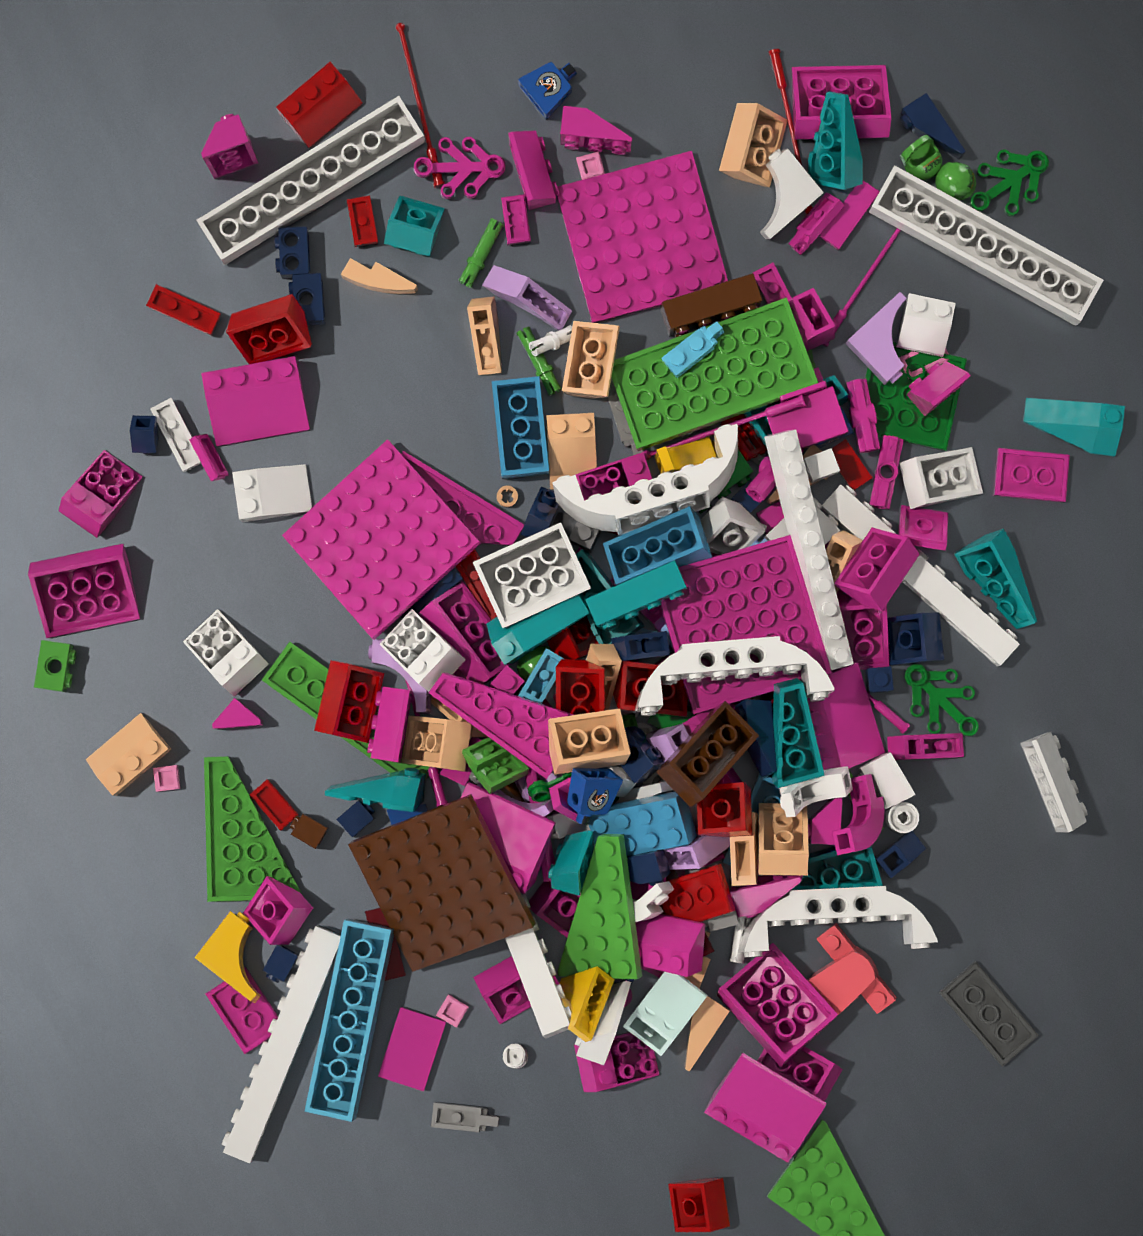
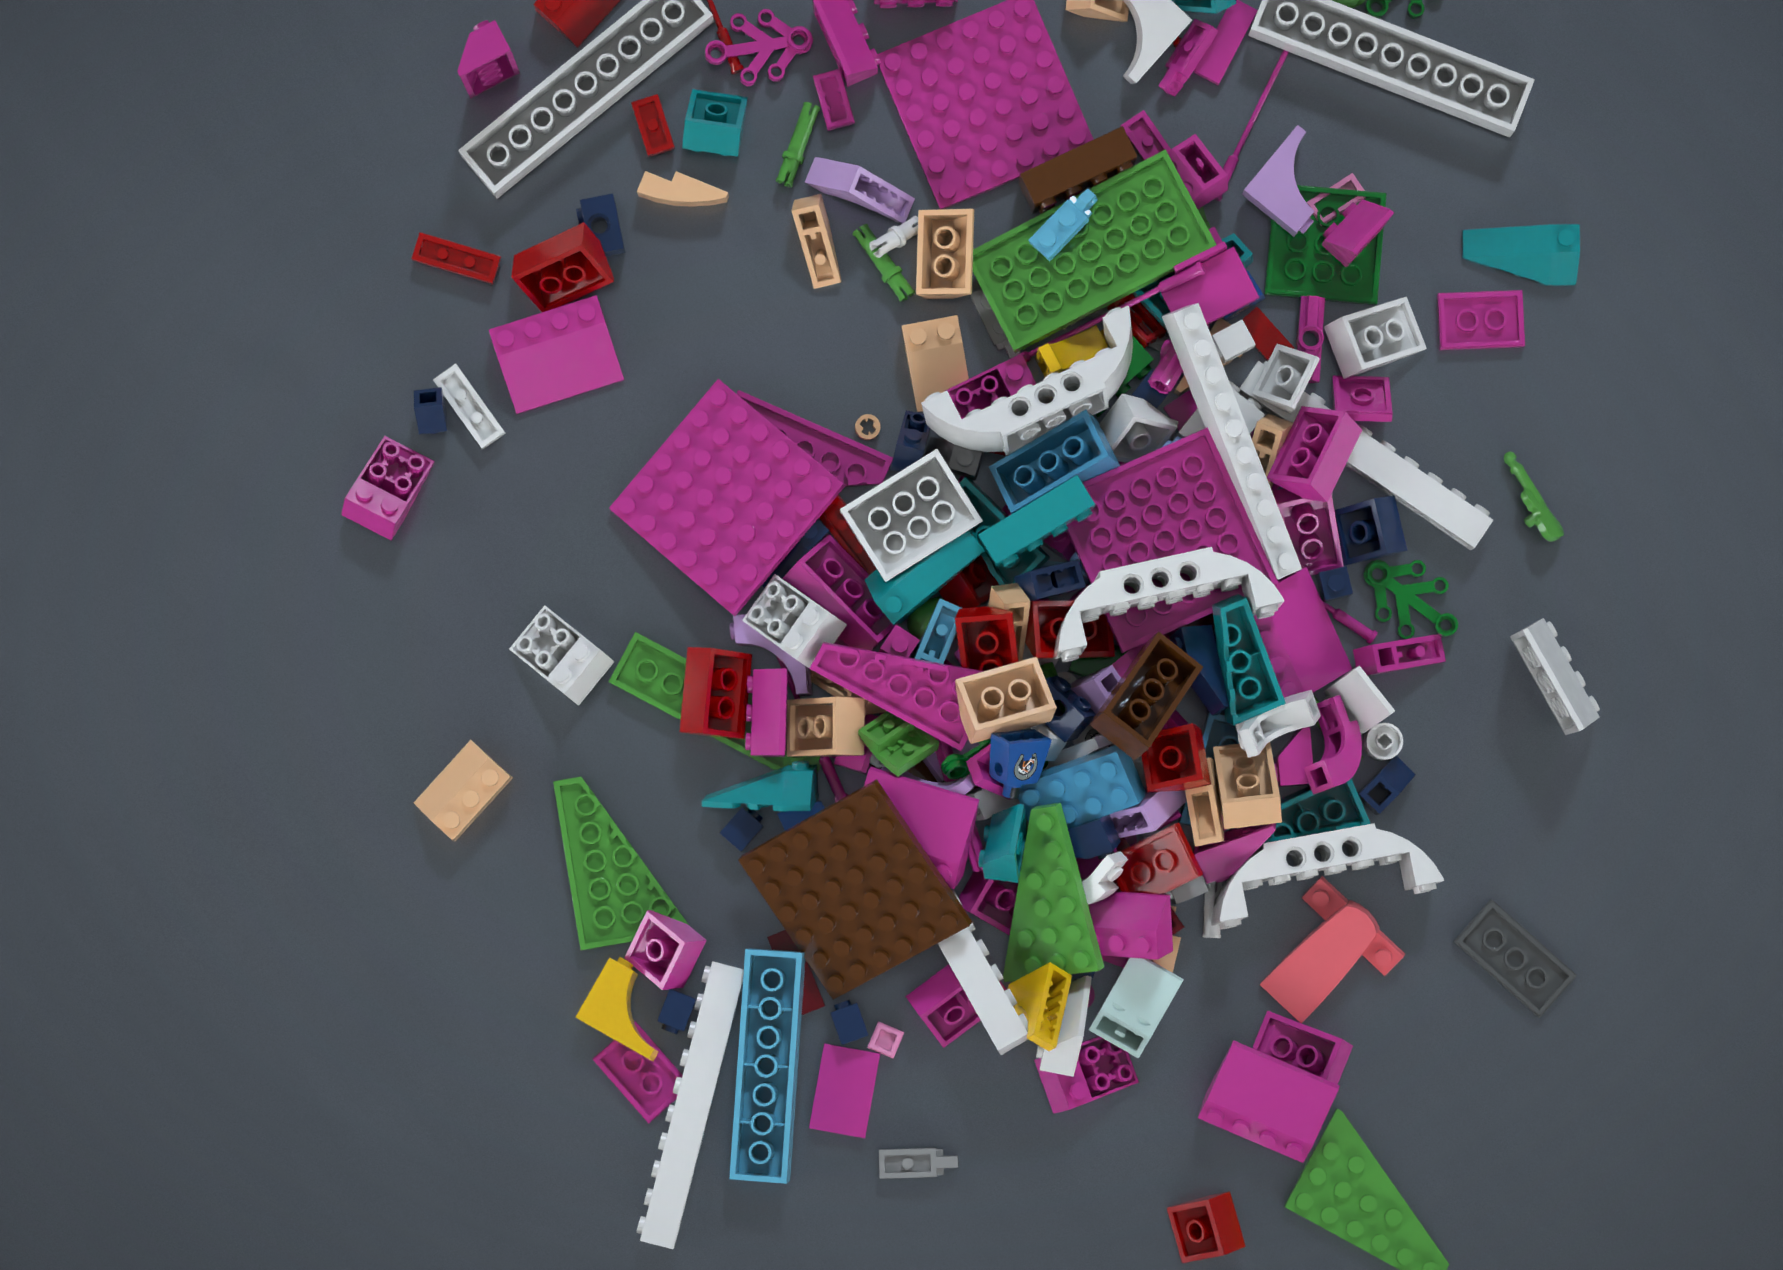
camera: 10 degrees left, 0 degrees up
dark pink slope [28,543,140,638] -> none
bright green brick [34,640,76,693] -> none
bright pink tile [153,765,181,792] -> none
dark pink tile [189,434,229,481] -> none
dark pink slope [212,698,263,729] -> none
white slope [232,464,312,522] -> none
red tile [249,779,299,831] -> none
dark blue brick [274,227,311,279] -> none
reddish brown brick [290,814,329,849] -> none
dark azure brick [492,376,549,479] -> none
white tile [503,1044,528,1069] -> none
bright pink tile [576,152,605,180] -> none
light nougat slope [684,996,730,1072] -> none
dark pink slope [717,943,838,1068] -> none
dark pink piece [846,379,880,453] -> none
white slope [897,293,956,357] -> none
teal wedge [954,528,1037,629] -> none
none -> dark blue brick [830,999,869,1045]
none -> white slope [1252,344,1320,414]
none -> bright green piece [1504,451,1564,542]

